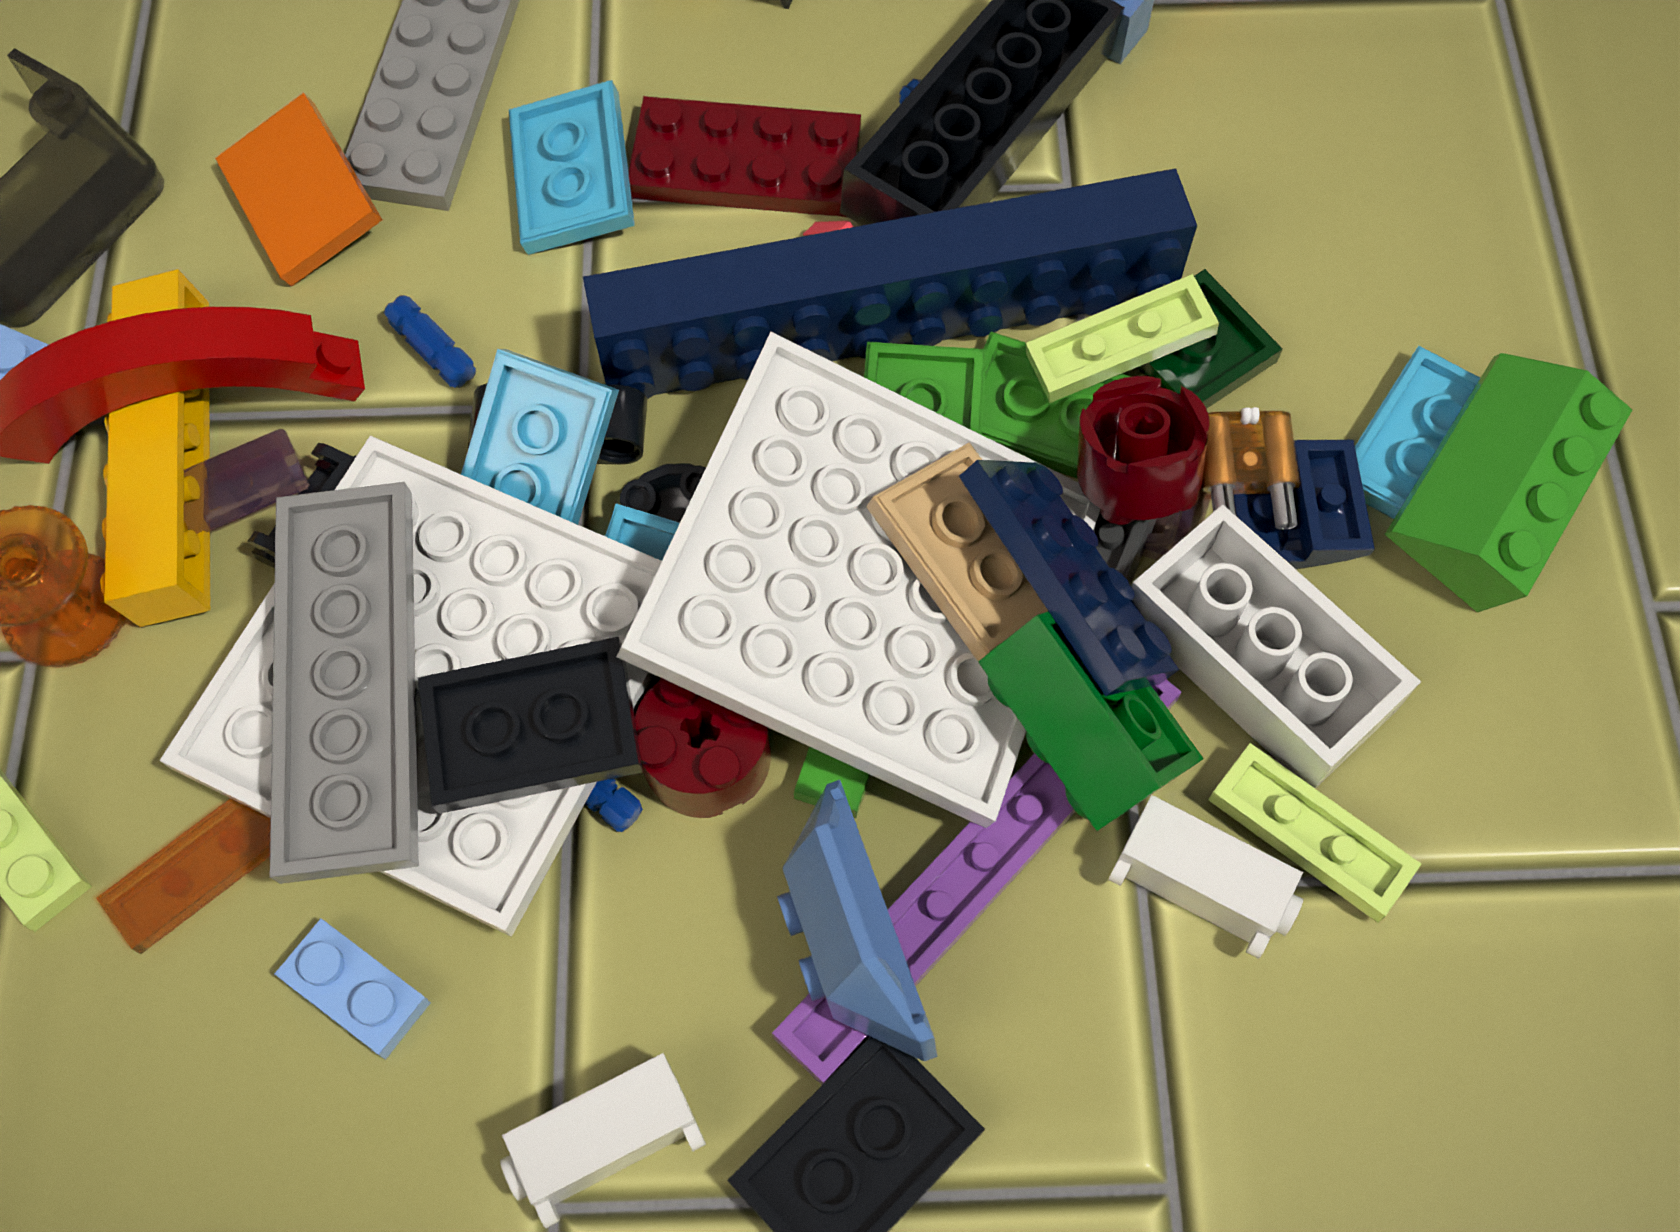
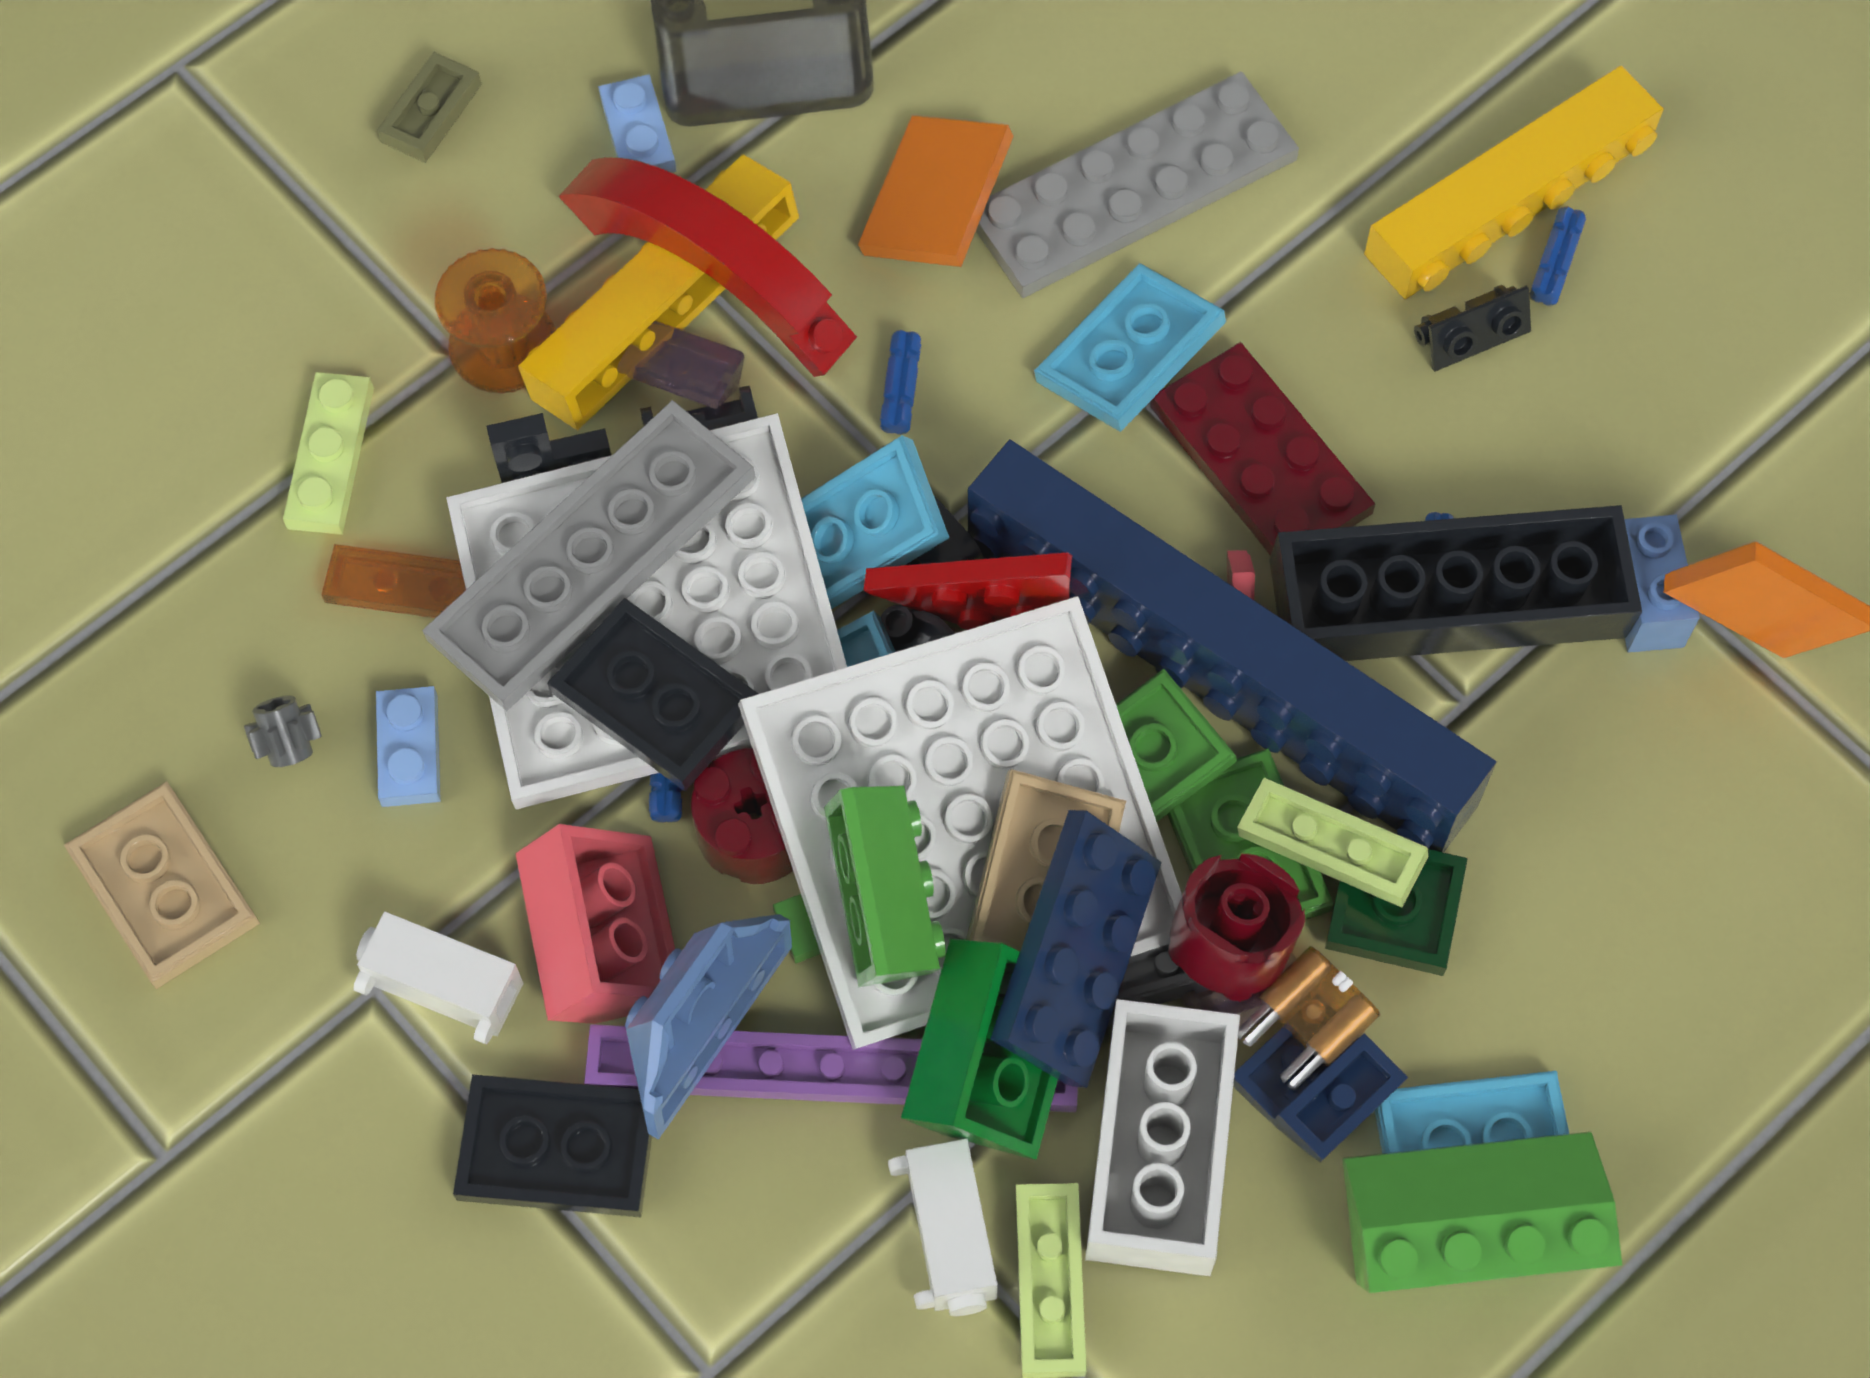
camera: 50 degrees right, 0 degrees up
none -> dark grey gear [244,696,322,767]
none -> black plate [486,413,612,483]
none -> coral slope [515,824,675,1024]
none -> bright green slope [824,786,946,988]
none -> red wing [864,552,1072,630]

